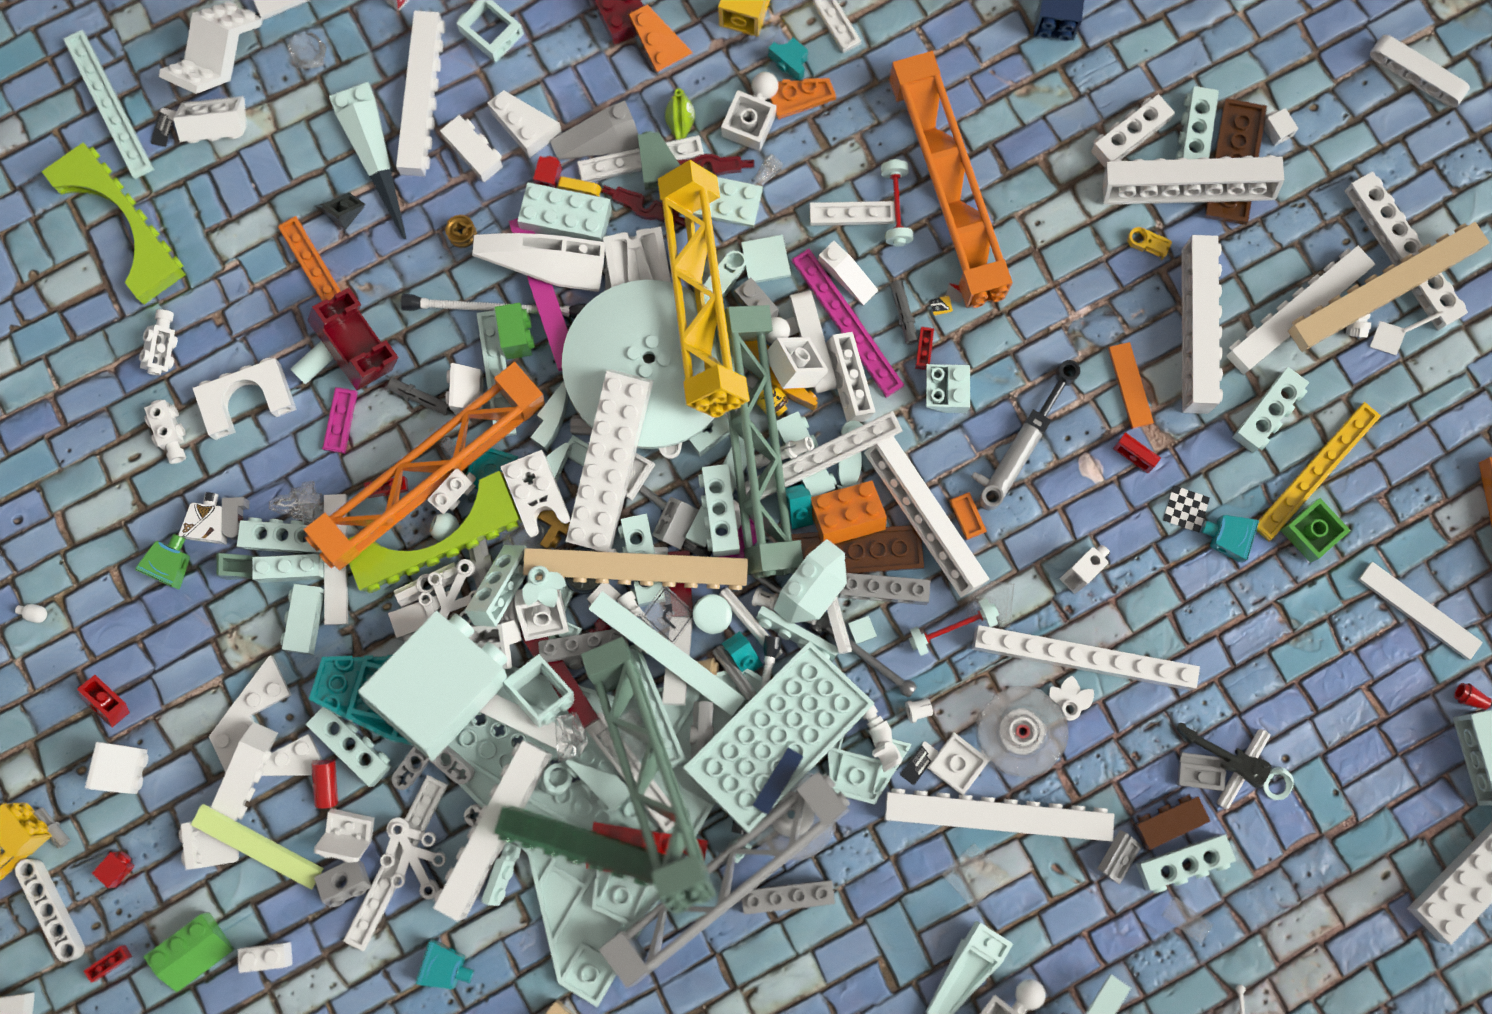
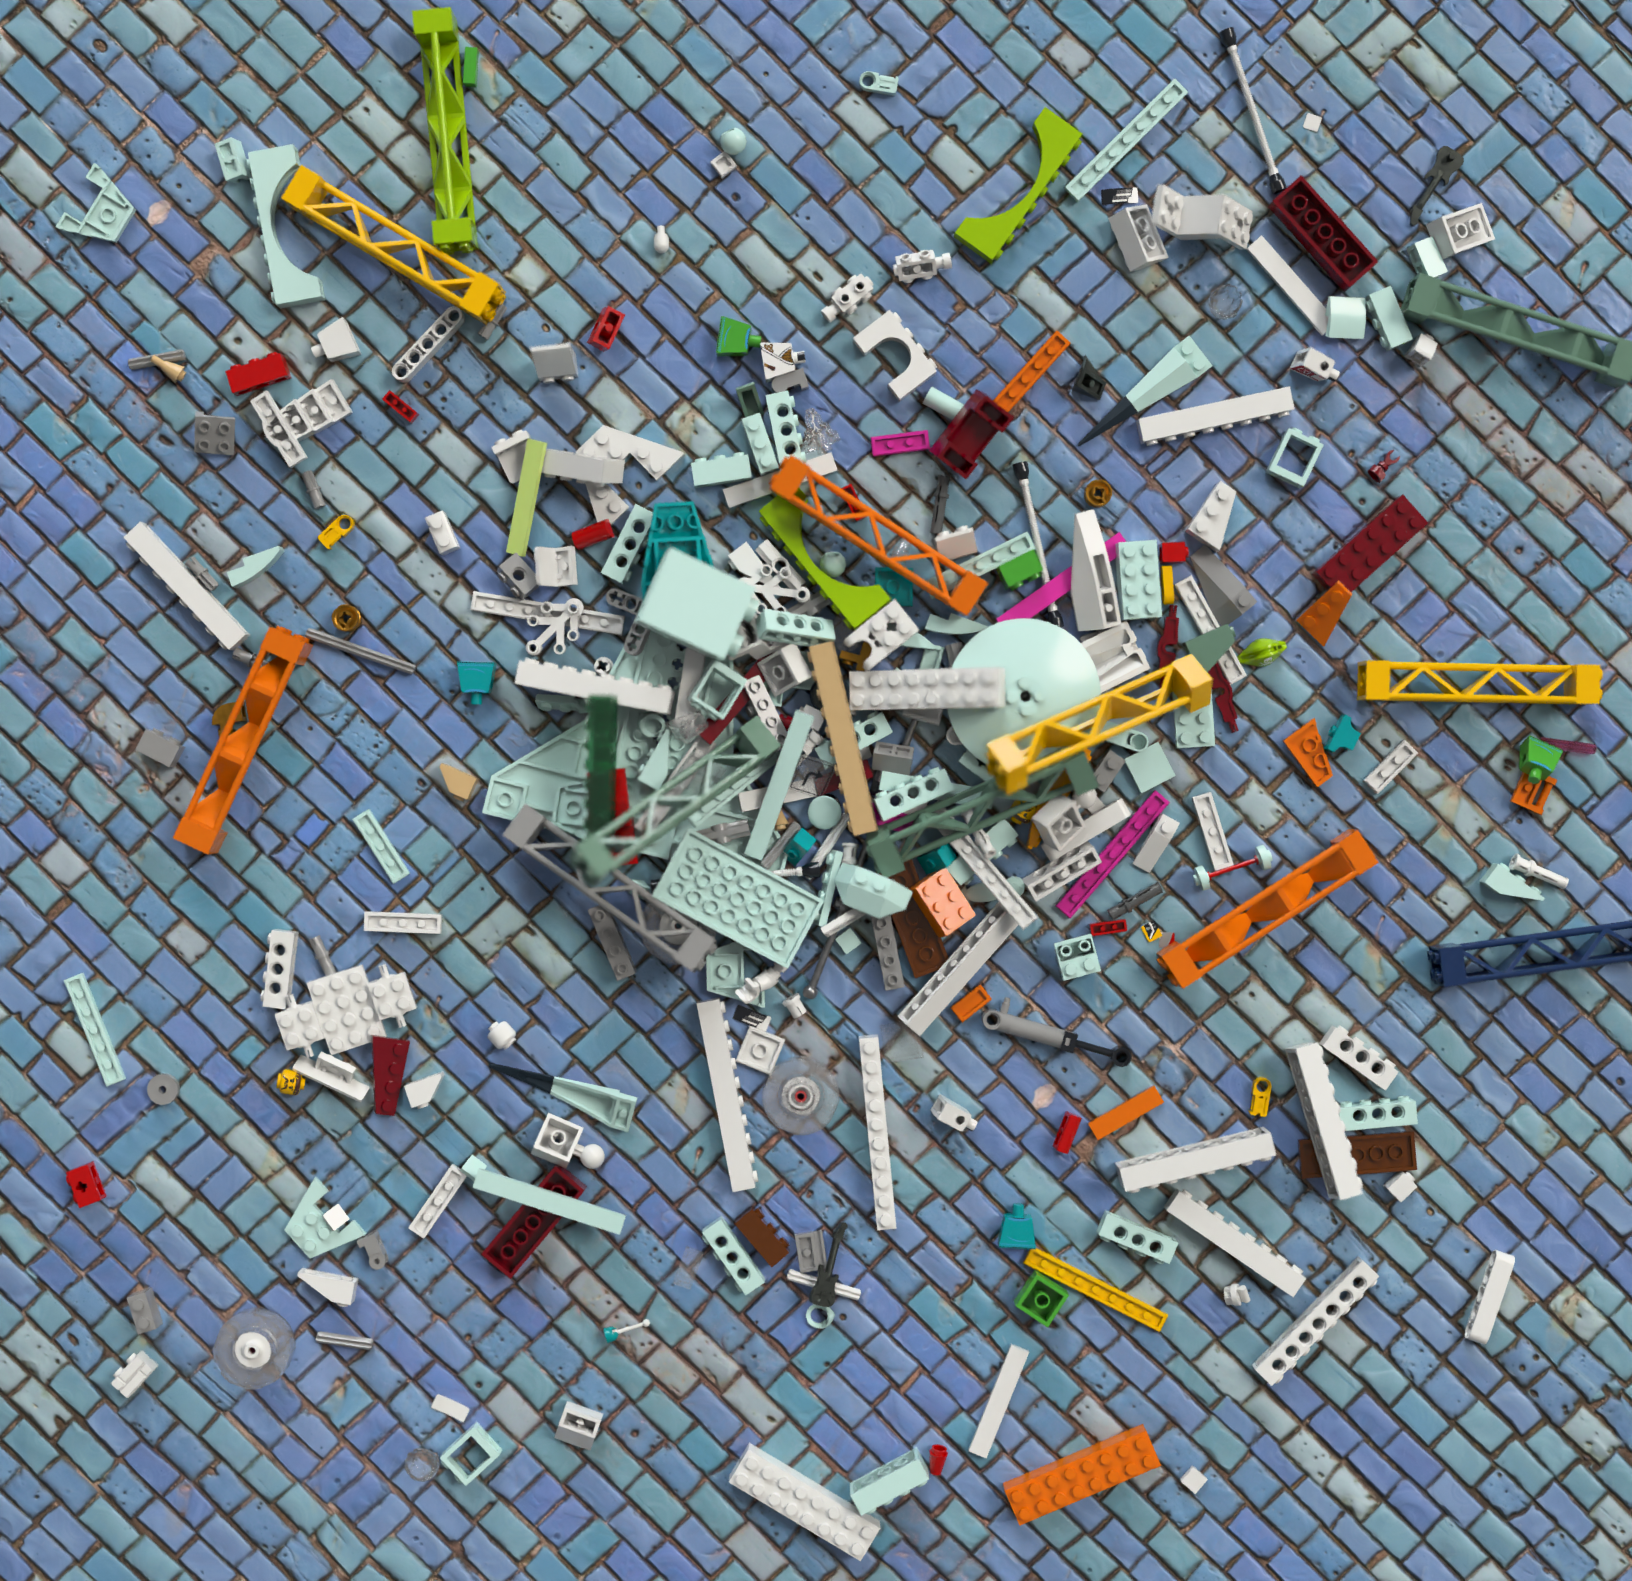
camera: 70 degrees right, 10 degrees up
red brick [92,851,135,888] -> none
bright green slope [144,912,235,992] -> none
white bracket [428,468,476,514] -> none
white brick [440,115,503,182] -> none
light aqua plate [523,566,566,607] -> none
white brick [721,72,778,152] -> none
dark blue sticker [753,748,803,815] -> none
clear cone [754,154,783,186] -> none
light aqua axle [909,598,999,656] -> none
clear tile [941,843,1006,908] -> none
white plate [1049,676,1094,721] -> none
light grey plate [1097,830,1142,885] -> none
sticker [1163,485,1210,533] -> none
tan brick [1288,222,1490,352] -> none
white piece [1370,311,1445,355] -> none

